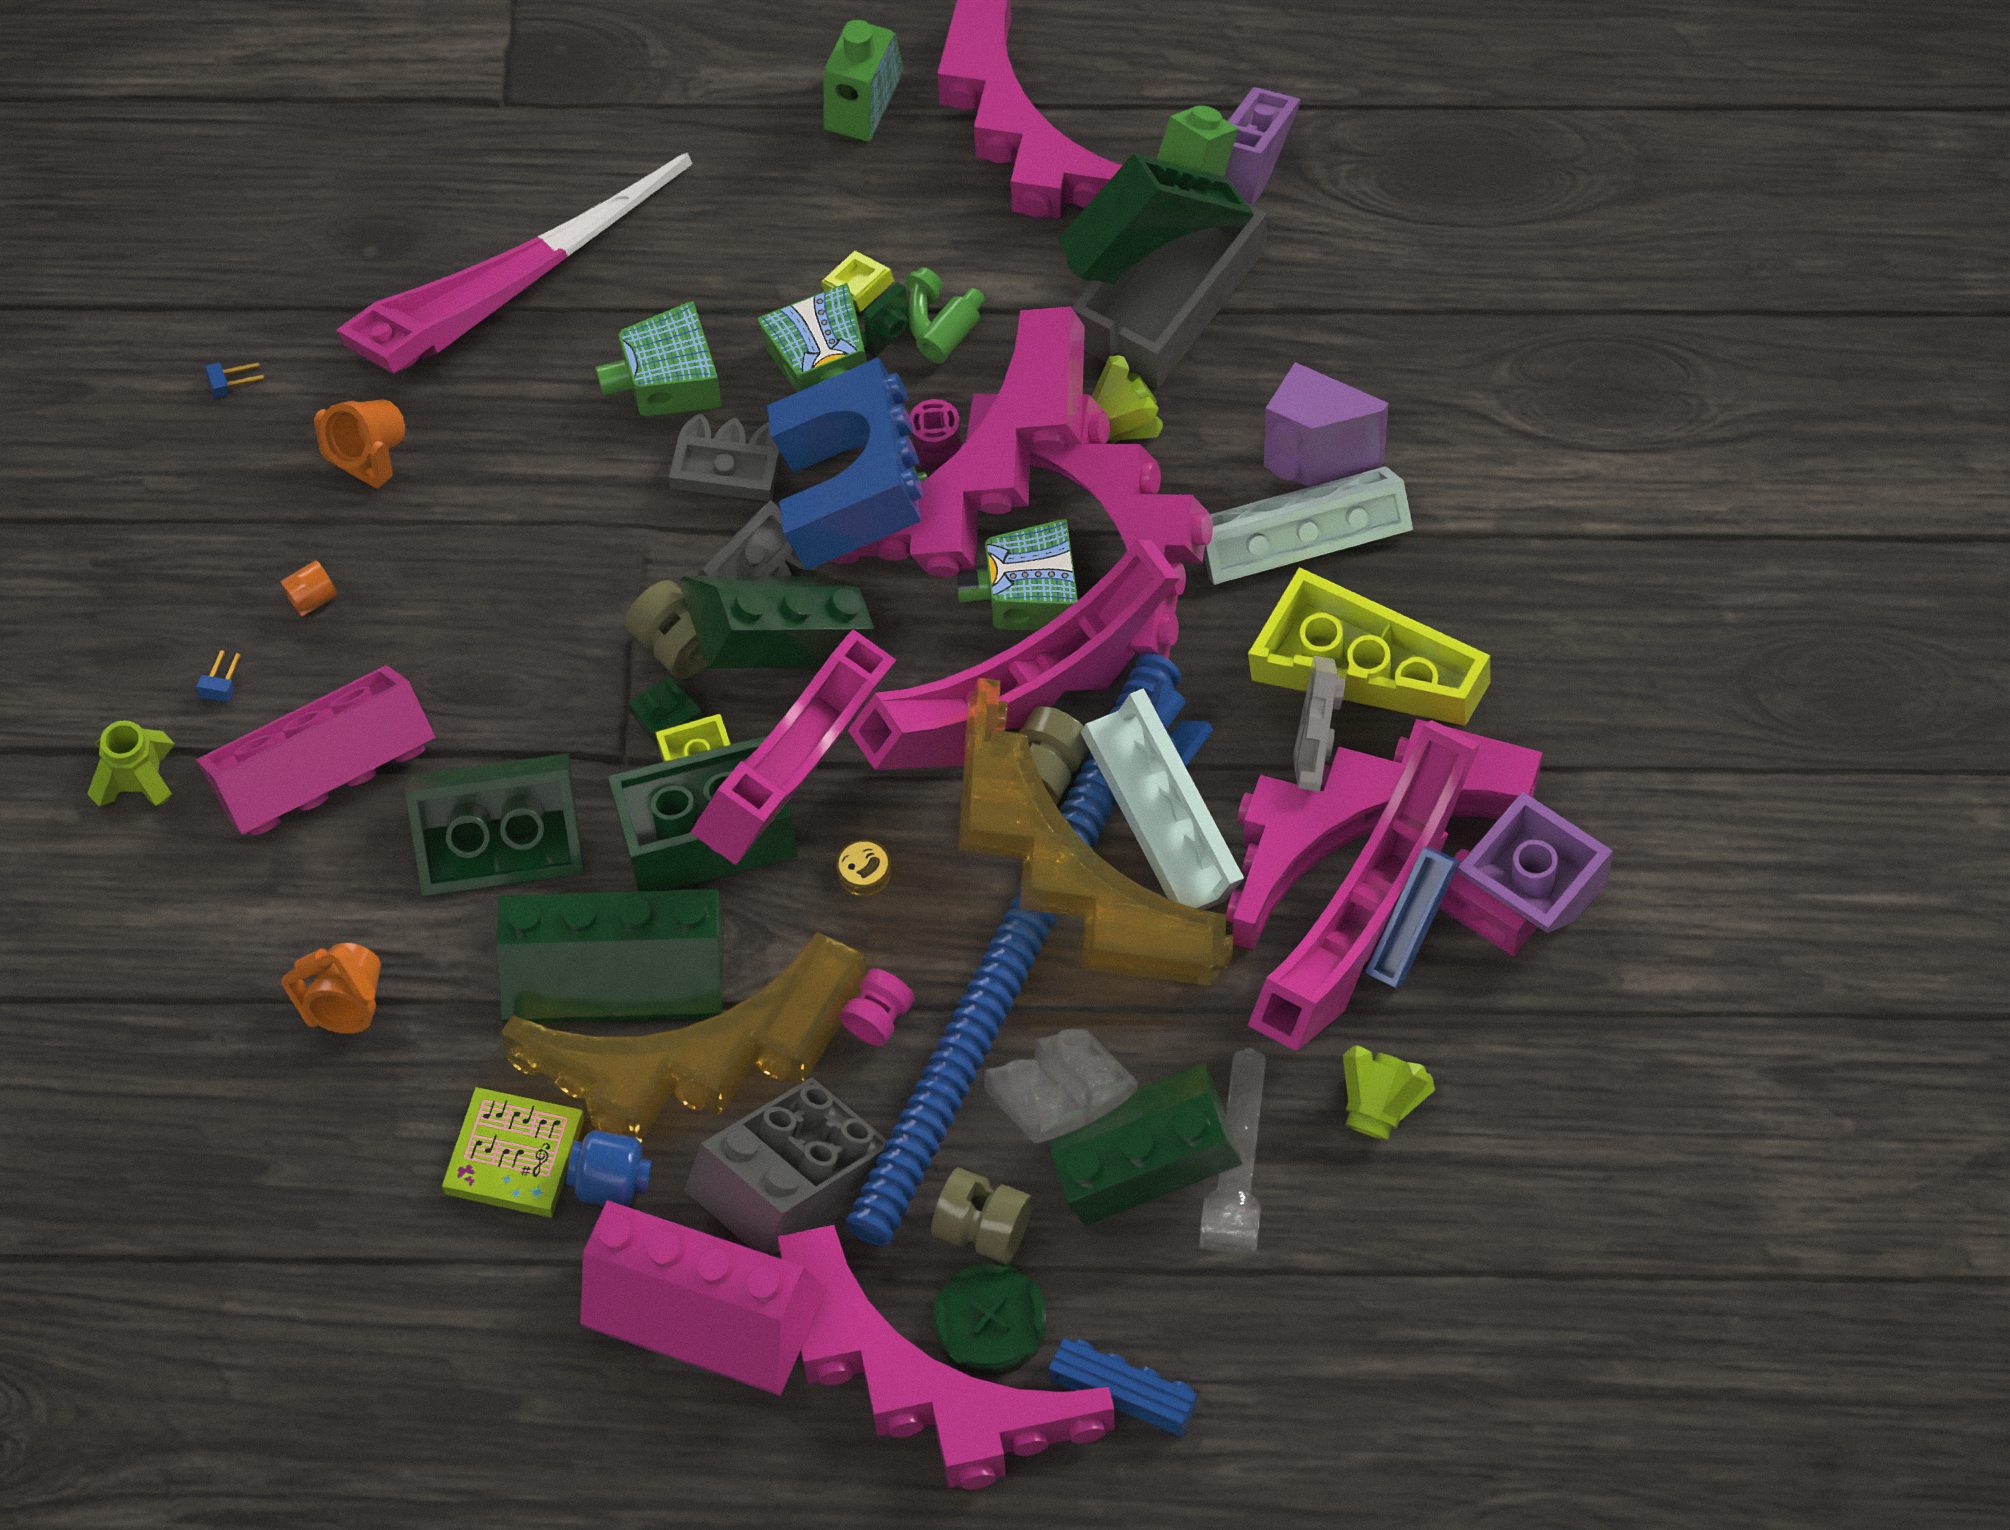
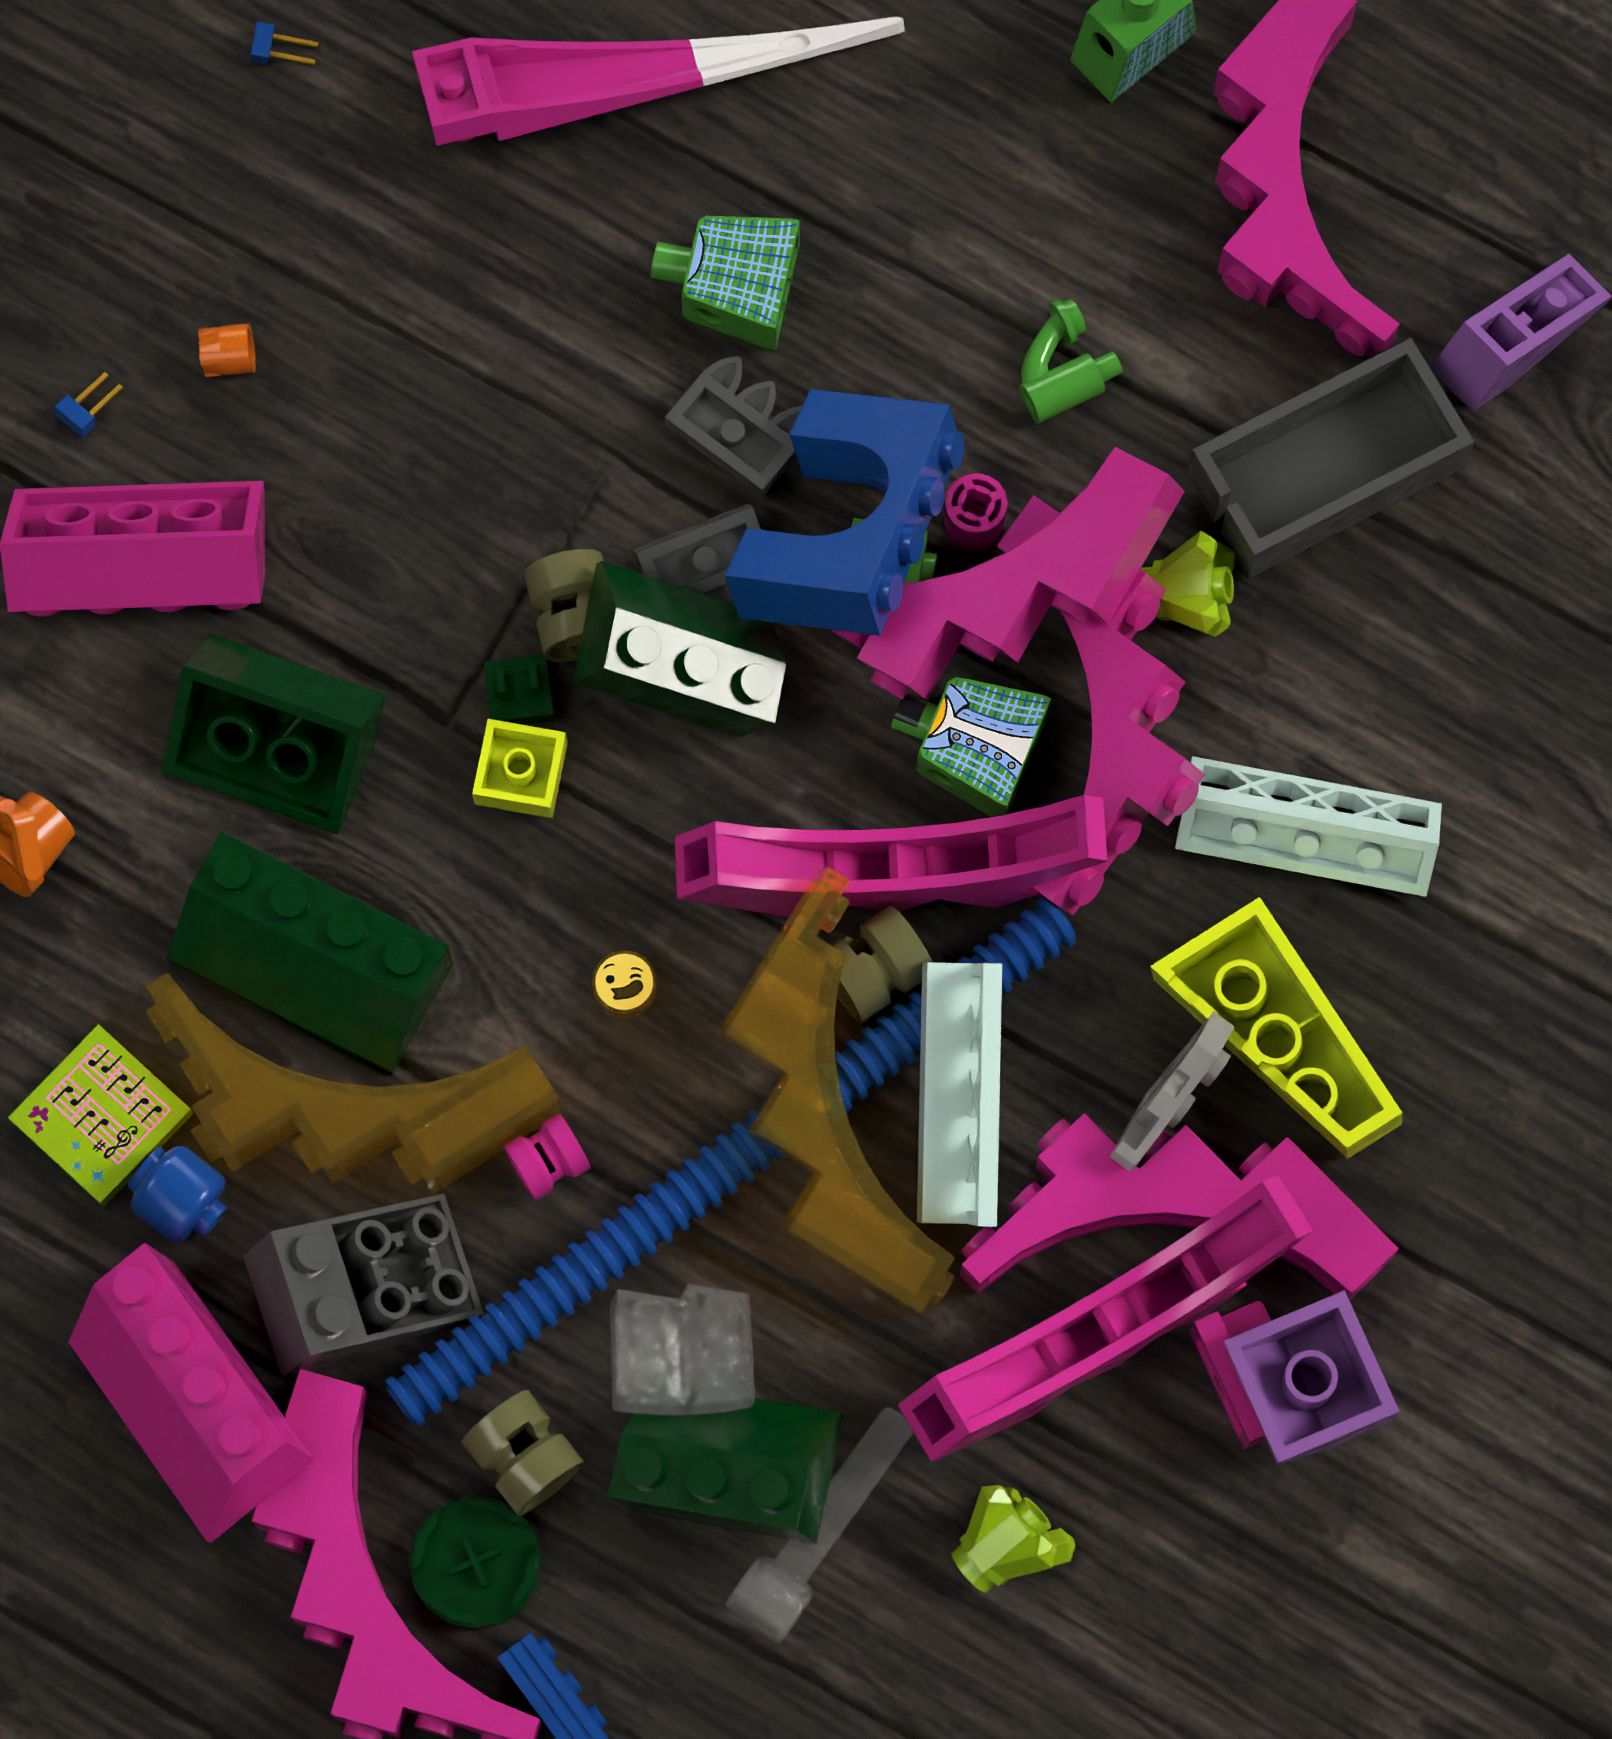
camera: 25 degrees right, 15 degrees up
orange piece [314,399,405,488] -> none
dark green slope [608,736,798,892] -> none
dark pink arch [690,629,896,865] -> none
torso [757,283,867,392] -> none
neon yellow tile [821,251,894,312] -> none
dark green bracket [855,282,909,358] -> none
dark green arch [1057,153,1254,285] -> none
blue piece [1151,680,1213,767] -> none
bright green brick [1157,105,1239,177] -> none
medium lavender slope [1264,362,1389,487] -> none
blue piece [1365,847,1460,988] -> none

